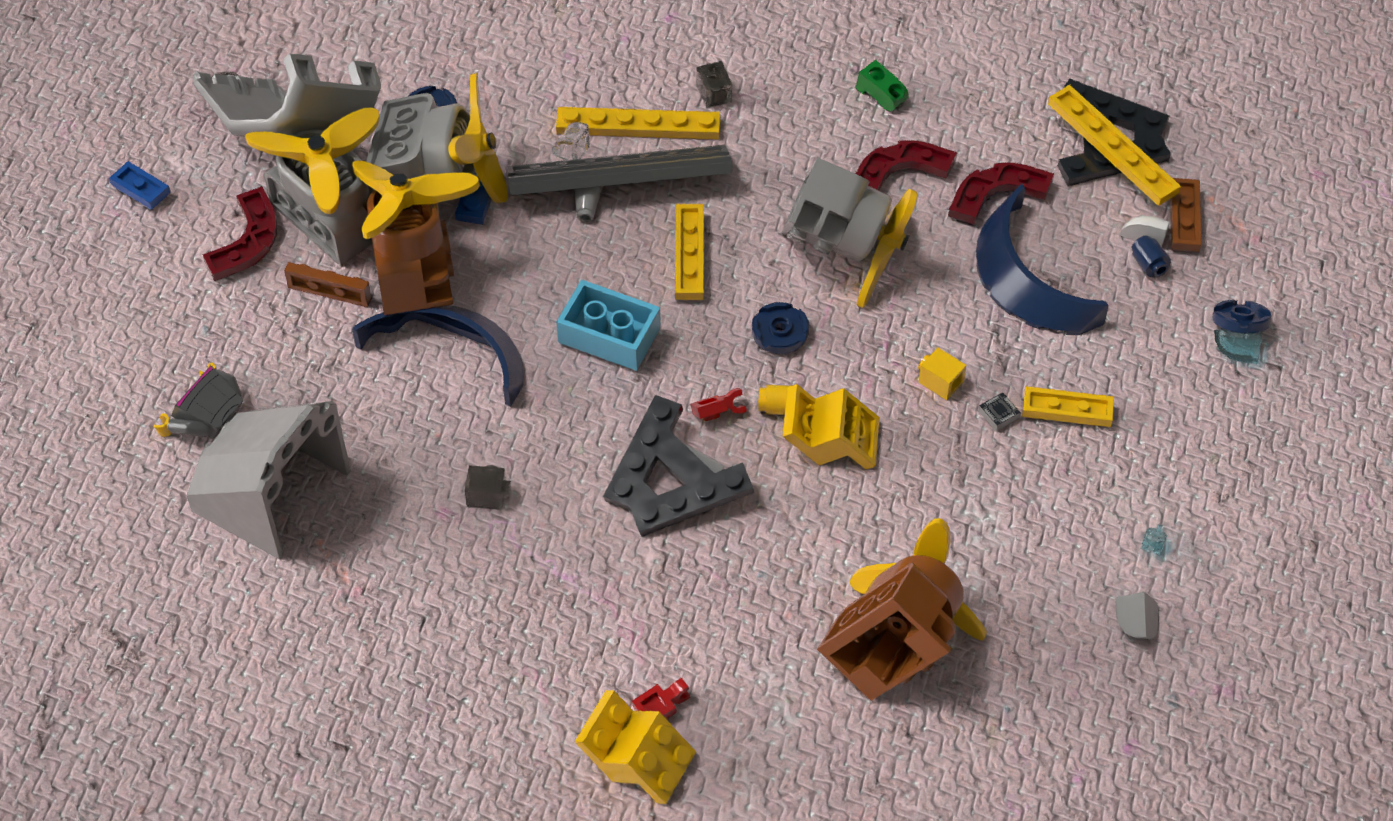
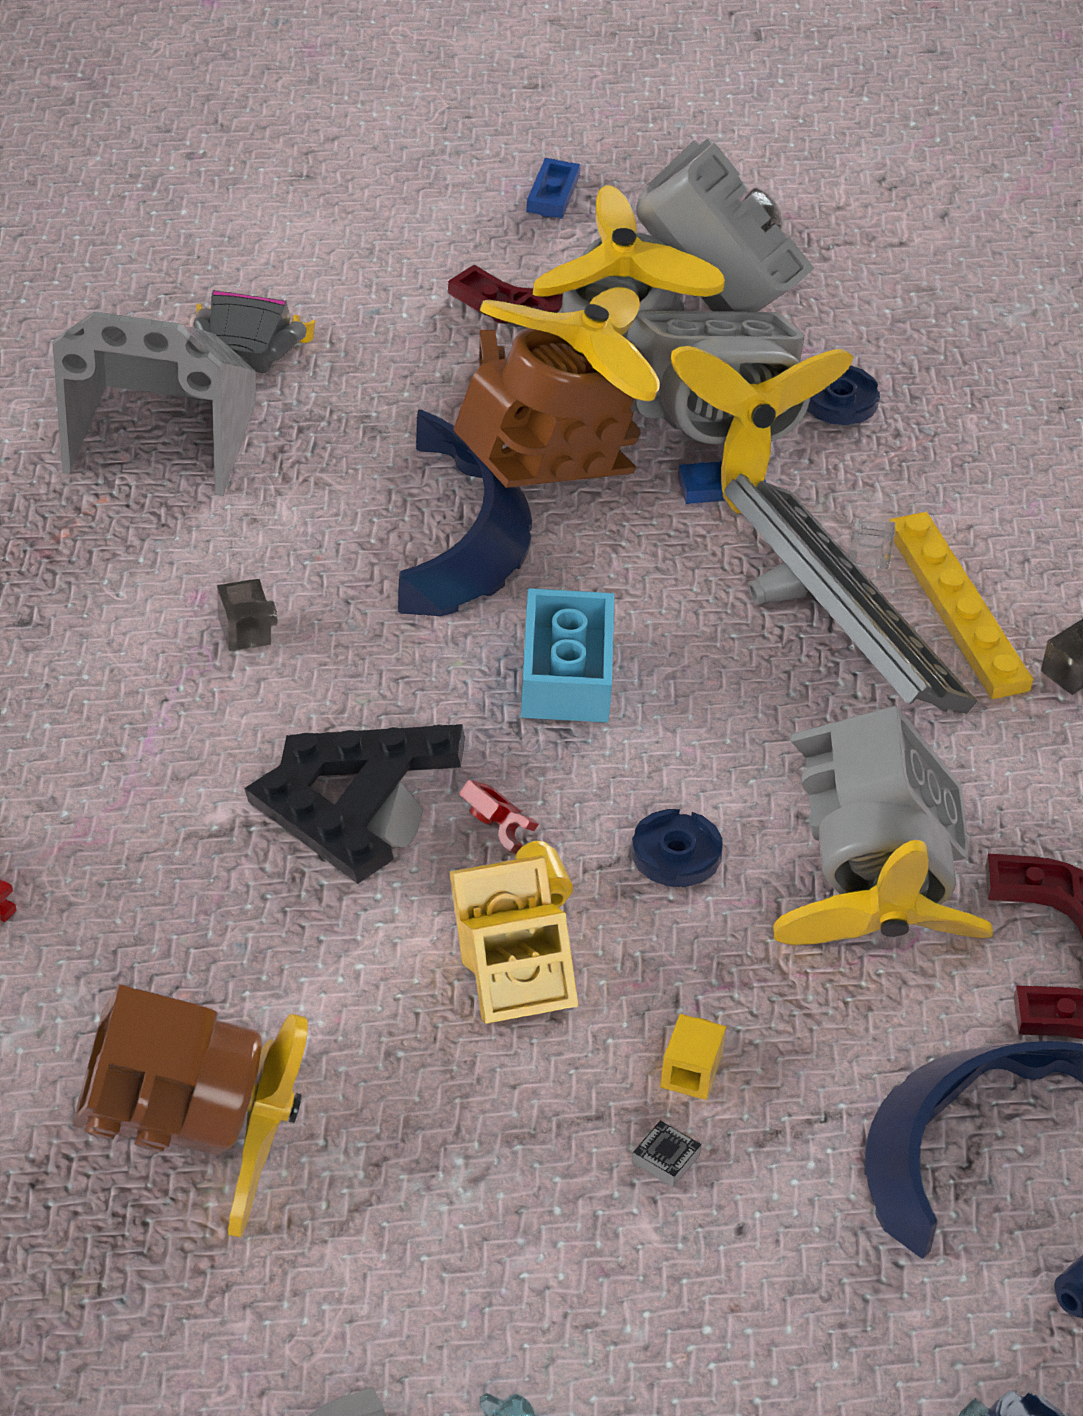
camera: 65 degrees right, 10 degrees down
yellow plate [675,204,704,300] -> none
yellow plate [1022,386,1114,427] -> none

